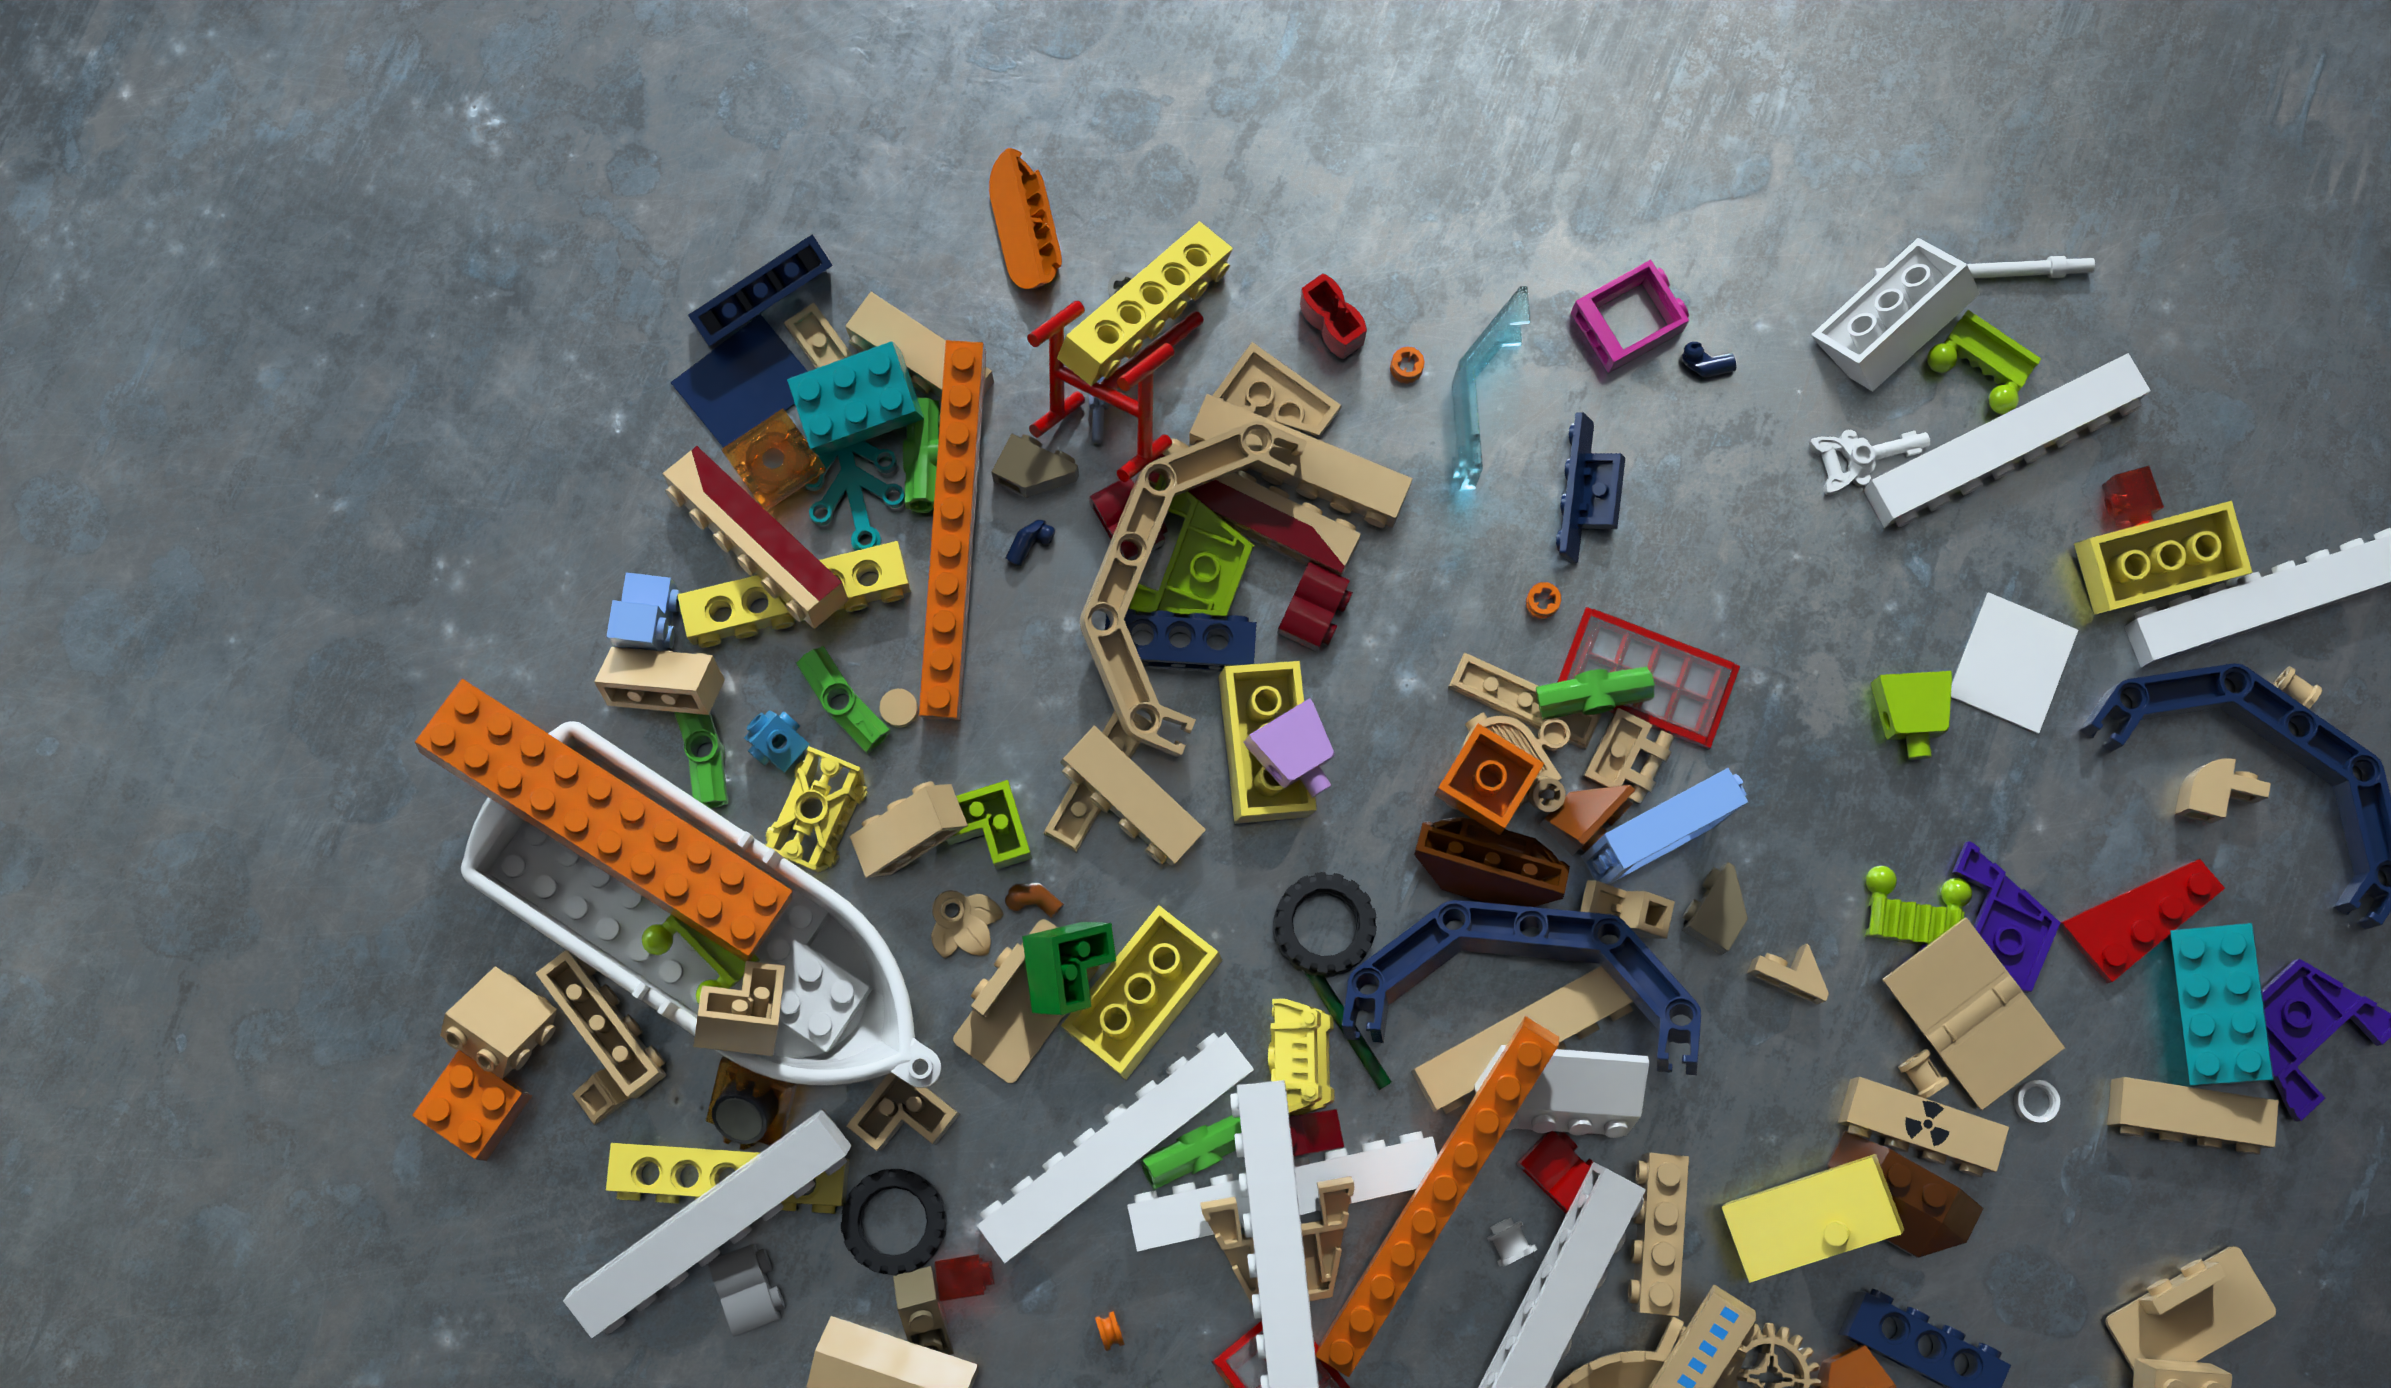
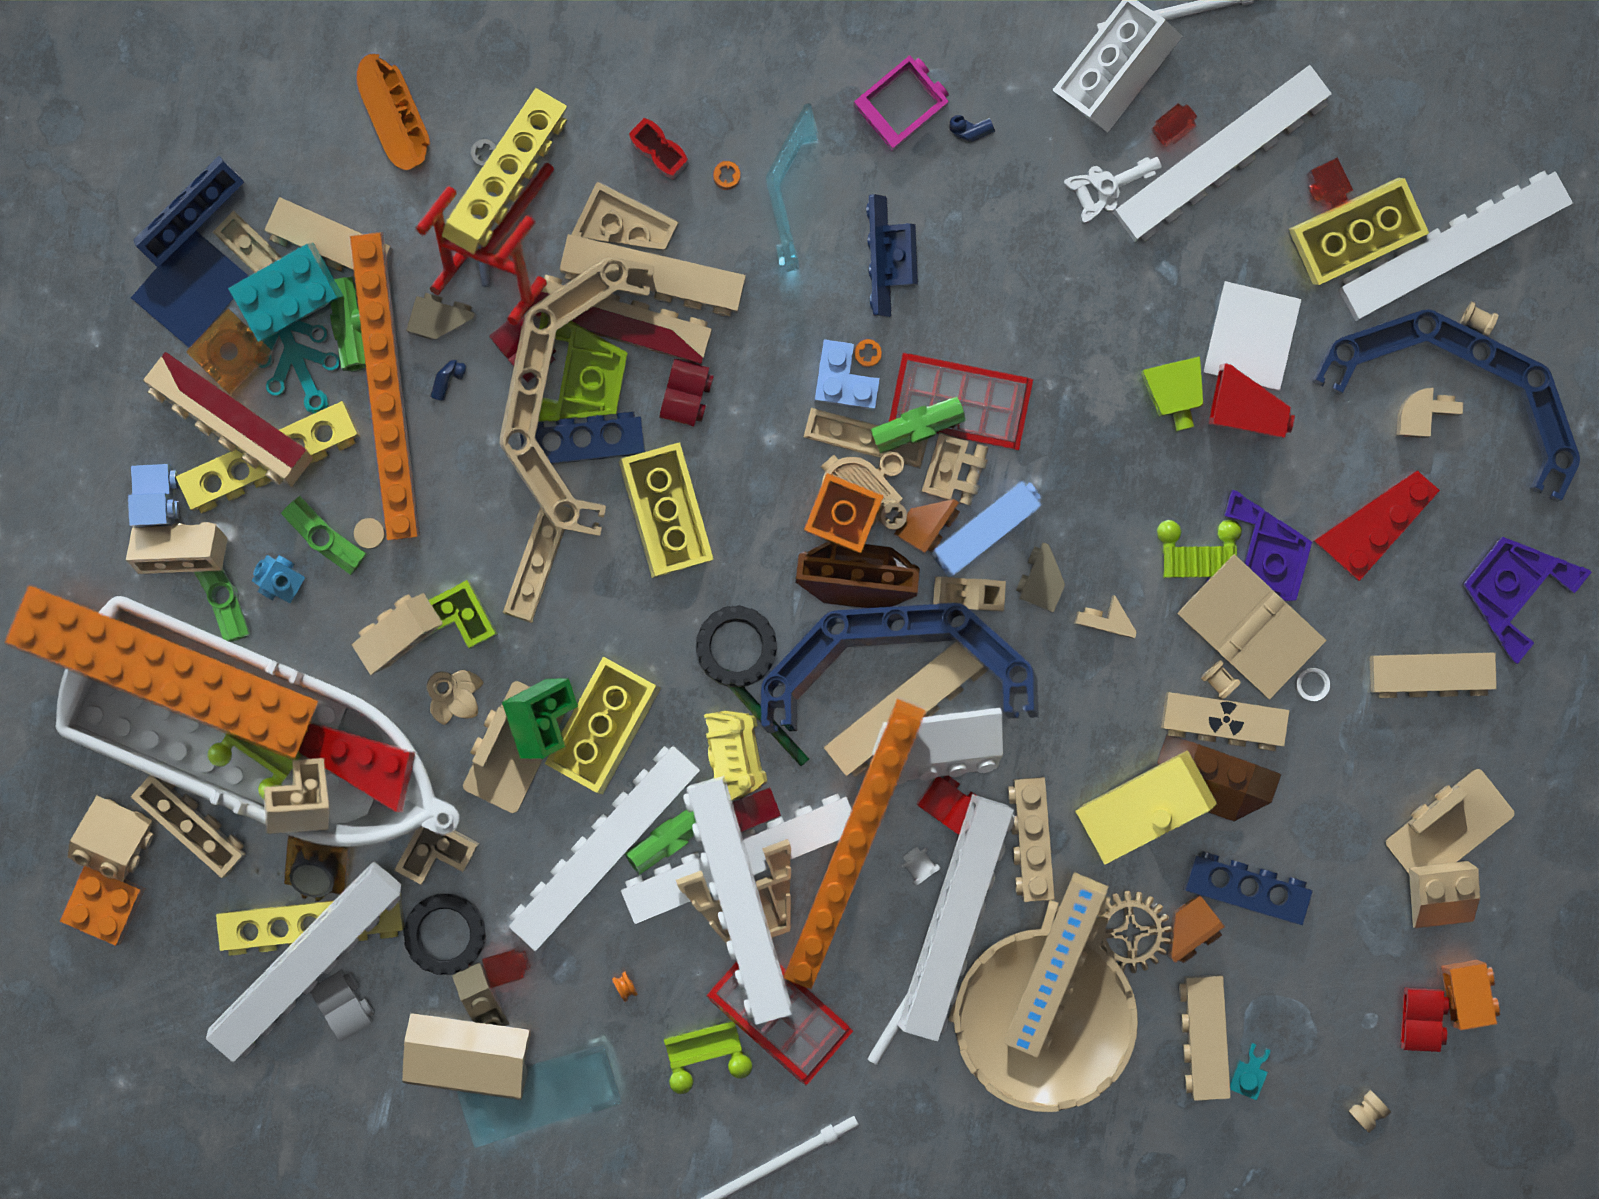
camera: 10 degrees left, 10 degrees up
tan slope [572,1068,630,1125] -> none
light yellow piece [764,746,868,872] -> none
dark orange arm [1005,883,1064,918] -> none
tan brick [1060,725,1206,866] -> none
lavender torso [1243,698,1334,798] -> none
lime gear [1927,310,2041,414] -> none
teal brick [2170,923,2274,1087] -> none
none -> red wing [299,722,416,812]
none -> light blue brick [815,339,879,411]
none -> clear red brick [1151,103,1198,147]
none -> red slope [1208,363,1295,438]

